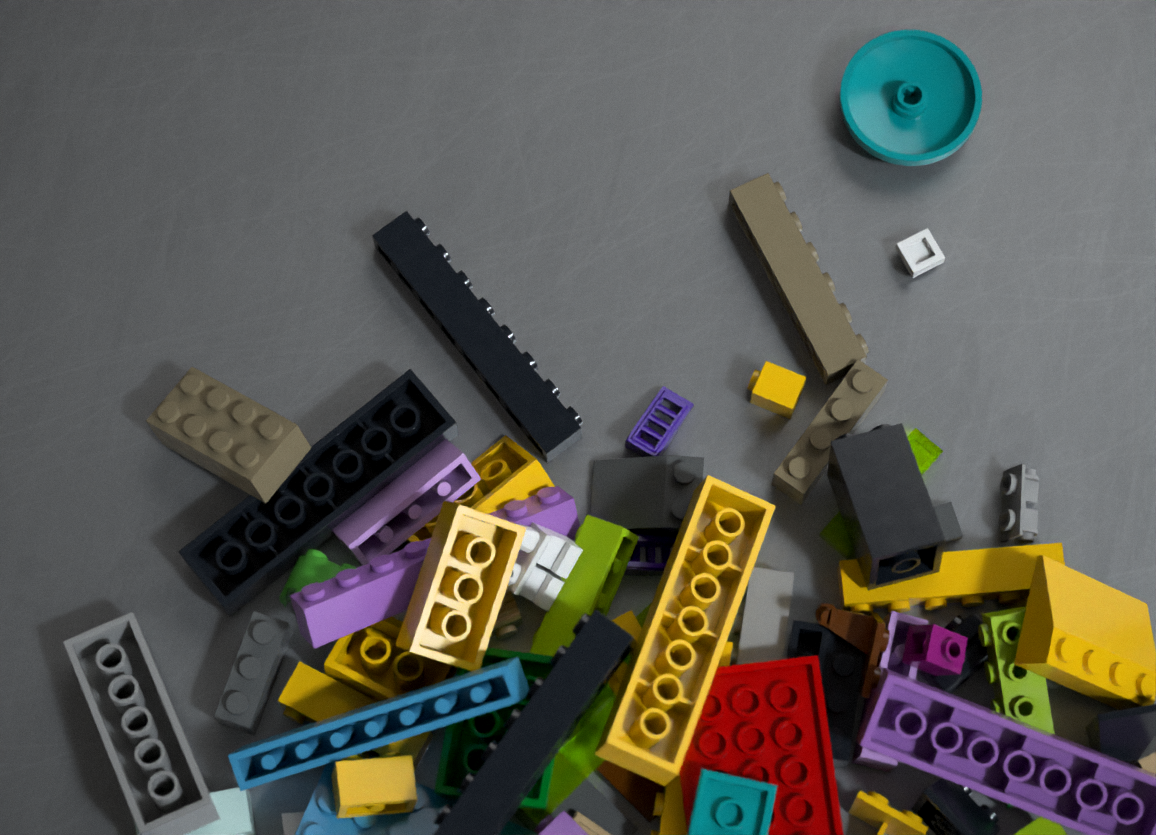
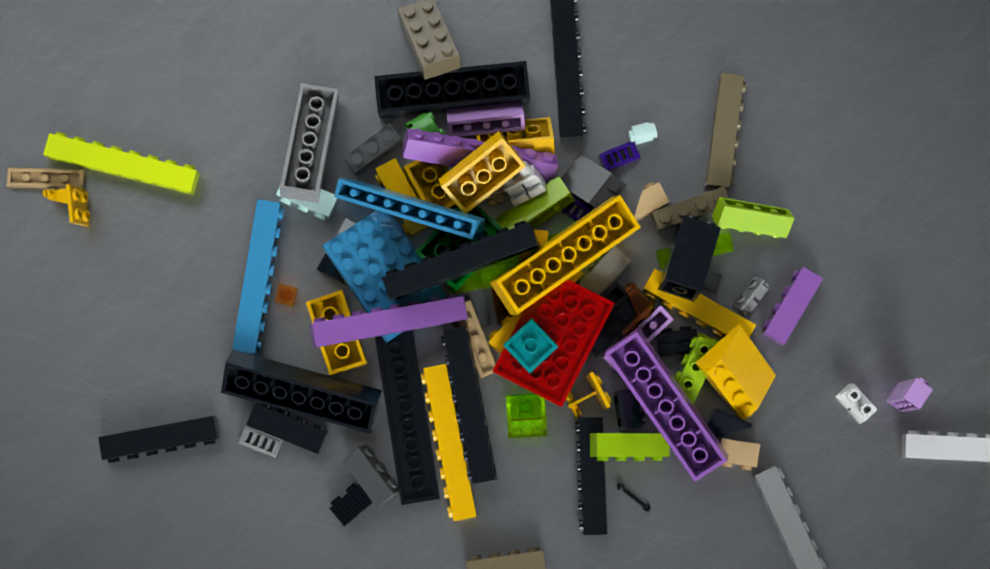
camera: 30 degrees right, 10 degrees up
yellow brick [331,752,417,818] -> none
yellow brick [747,361,806,419] -> none
teal dish [839,29,982,166] -> none
white plate [895,228,945,278] -> none
magenta brick [902,624,968,676] -> none
none -> light aqua brick [628,122,657,145]
none -> tan slope [634,182,670,221]
none -> lime brick [712,197,795,238]
none -> medium lavender brick [762,267,823,346]

